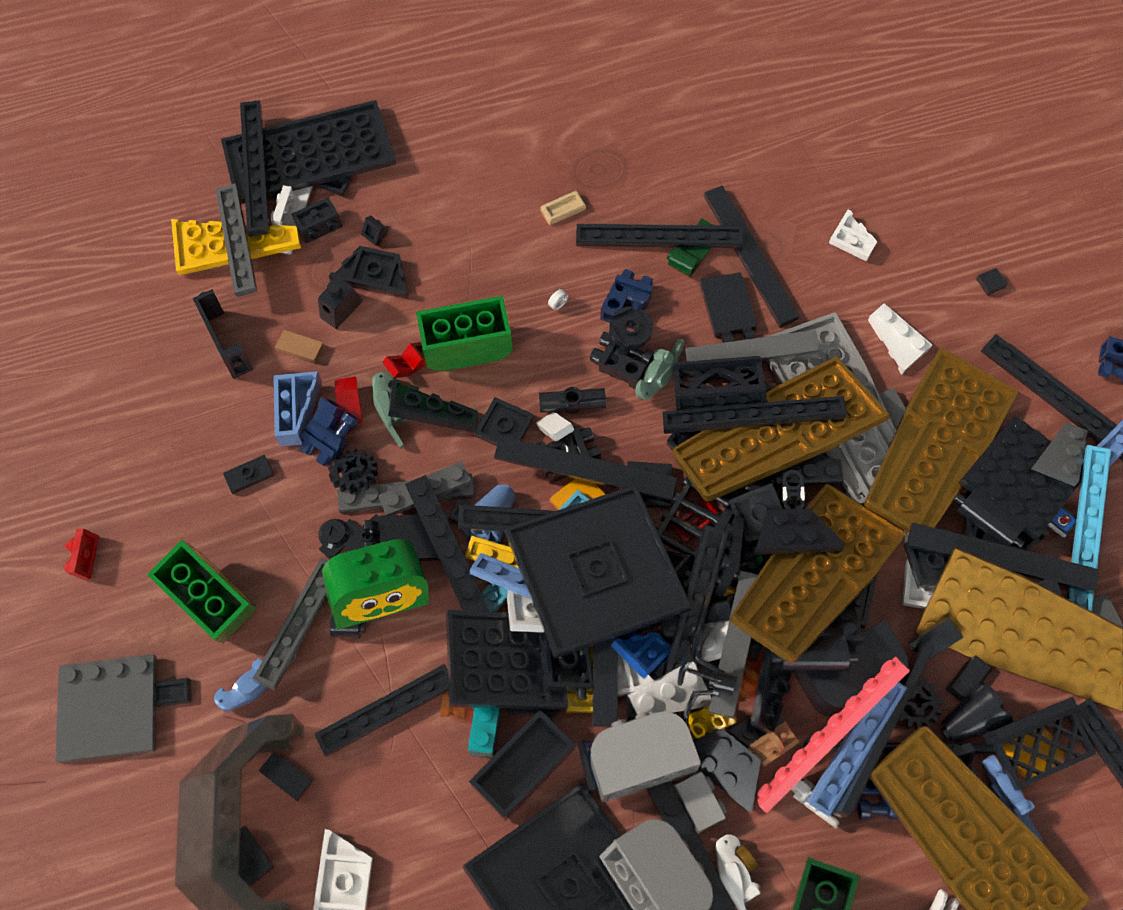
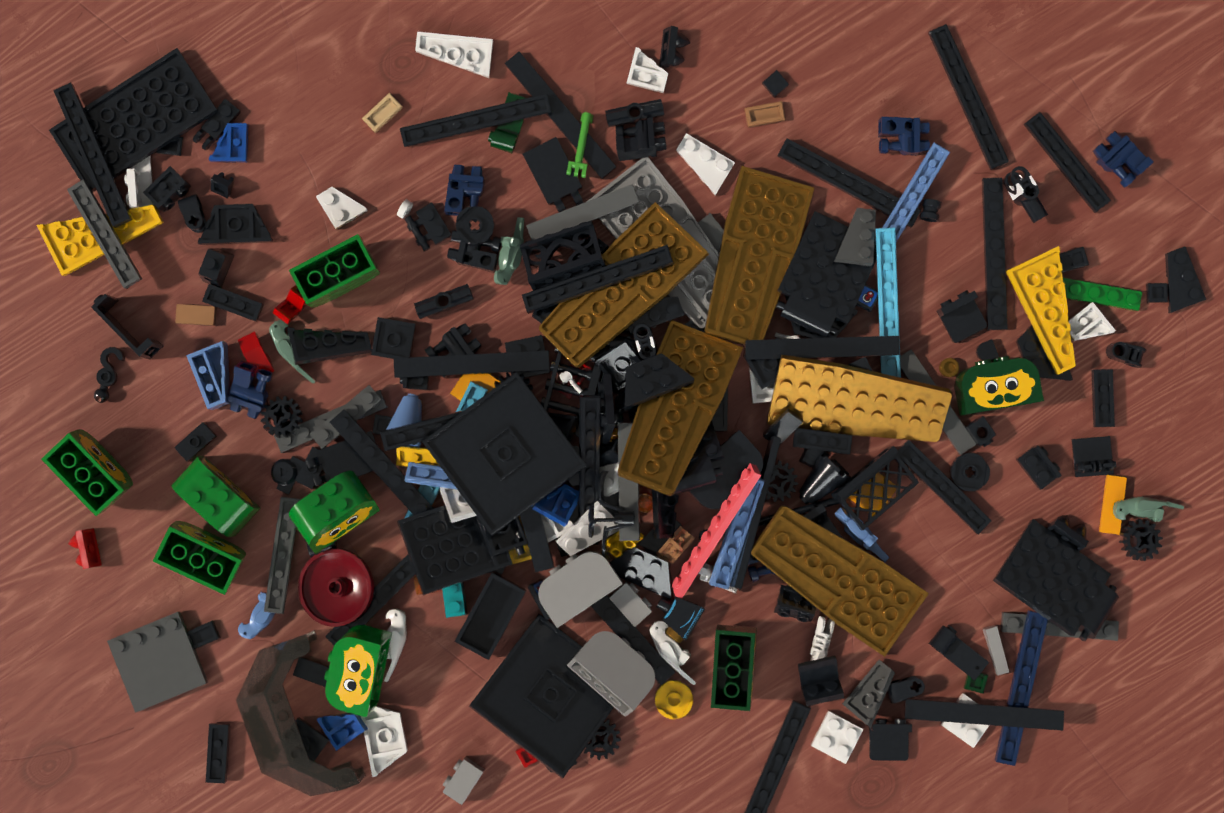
camera: 15 degrees left, 20 degrees up
white tile [535,412,574,441] -> none
none -> green brick [41,429,133,516]
none -> black piece [94,347,125,403]
none -> green brick [171,456,261,537]
none -> black piece [178,194,207,233]
none -> black hinge [193,99,241,150]
none -> black plate [202,284,264,322]
none -> black plate [205,723,230,784]
none -> blue wing [209,123,248,163]
none -> dark red dish [298,549,374,627]
none -> white wing [316,187,368,230]
none -> blue wing [316,713,368,751]
none -> green brick [324,625,392,718]
none -> white animal [384,609,407,682]
none -> black bracket [400,376,429,391]
none -> black plate [404,202,452,252]
none -> white wing [415,32,493,78]
none -> white hand [559,371,583,394]
none -> bright green hinge [566,112,593,178]
none -> black piece [605,99,664,128]
none -> black hips [616,117,667,161]
none -> black torso [656,596,705,640]
none -> black tile [659,26,690,68]
none -> medium nougat tile [744,101,786,128]
none -> black bracket [774,585,816,622]
none -> black tile [792,428,853,455]

